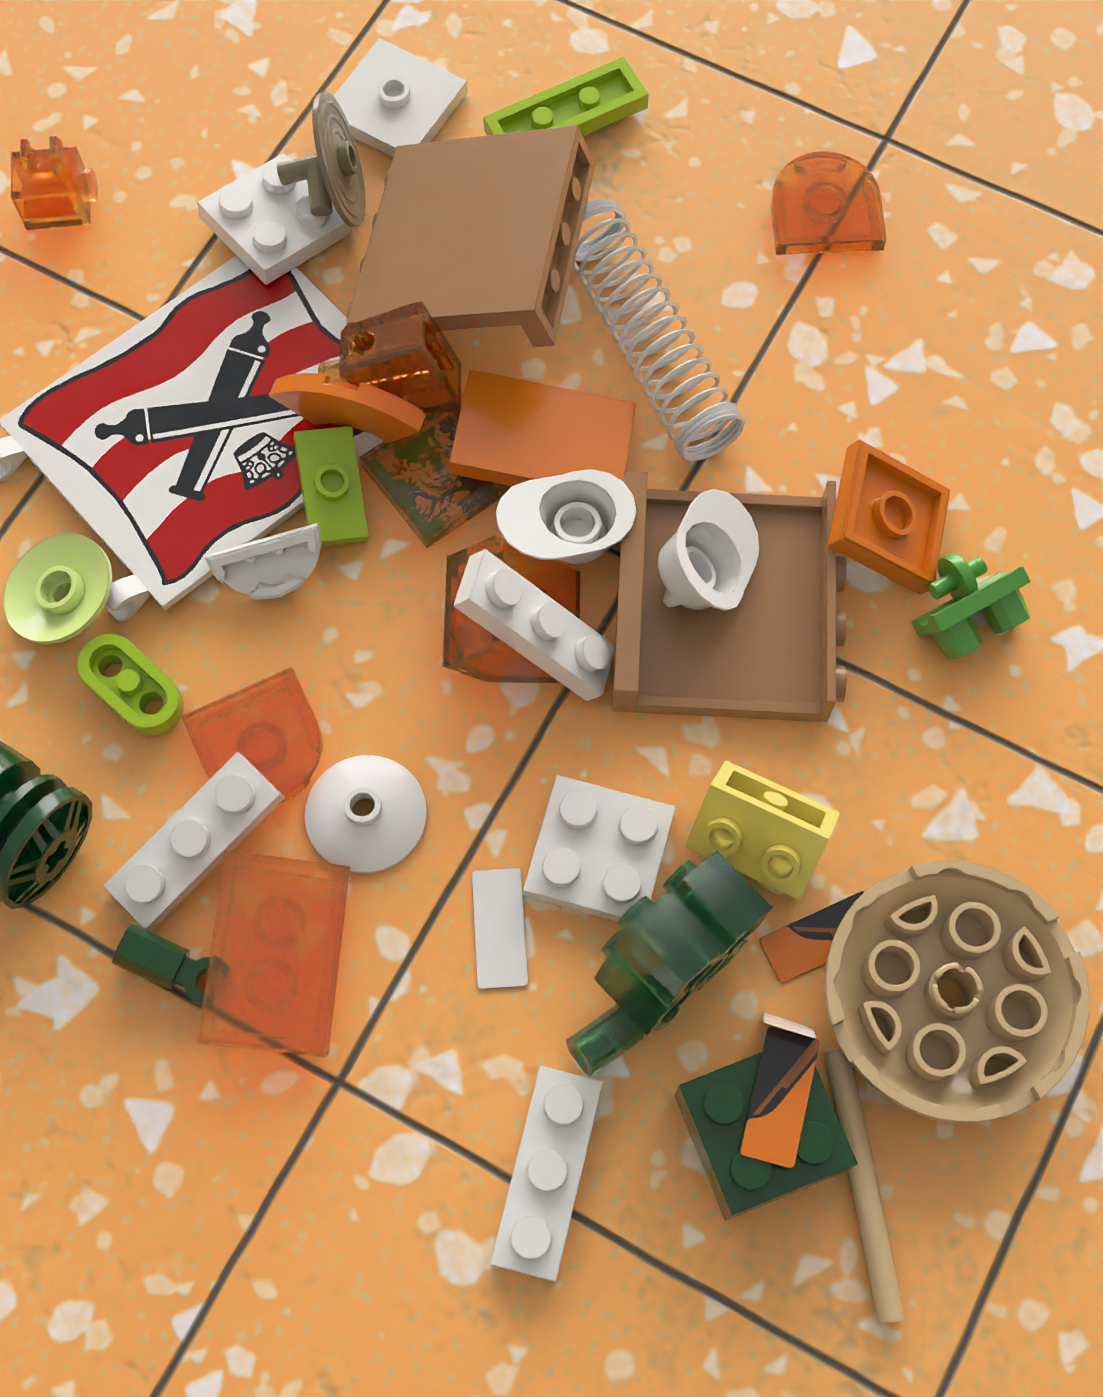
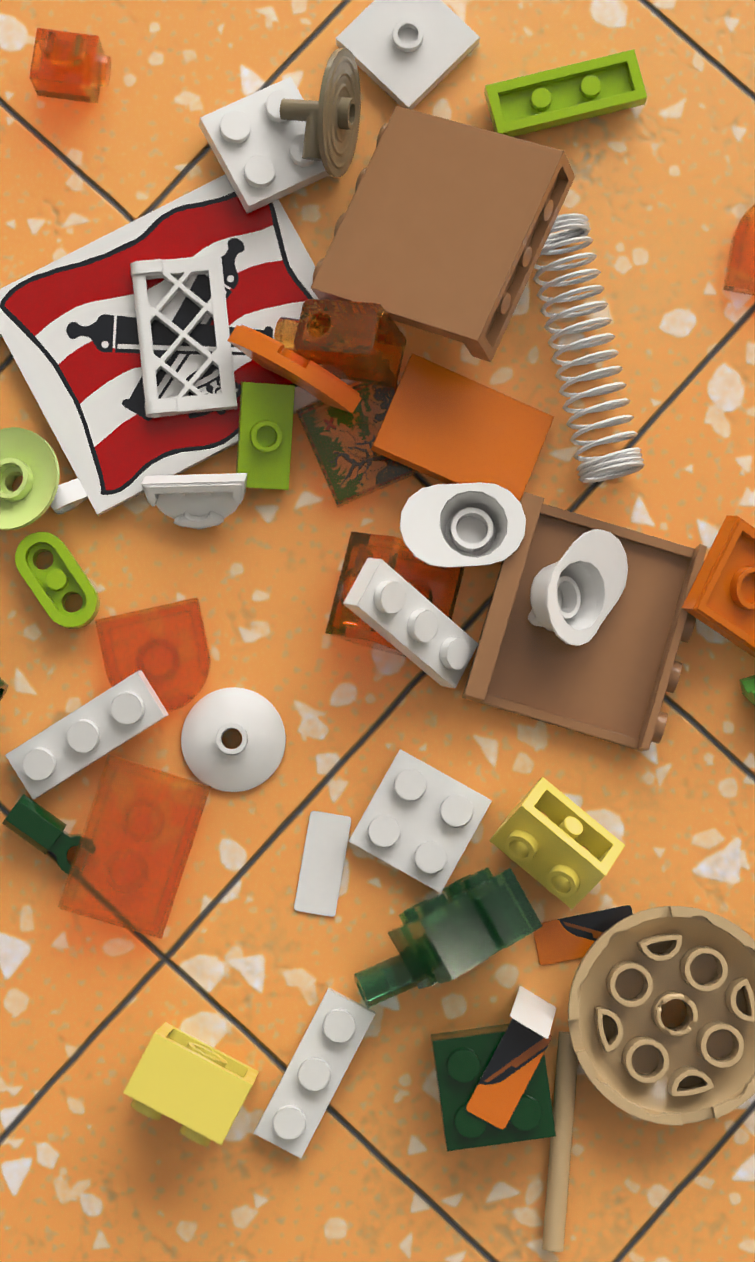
camera: 10 degrees right, 15 degrees up
none -> light yellow brick [123,1022,259,1146]
none -> white window [130,255,237,418]

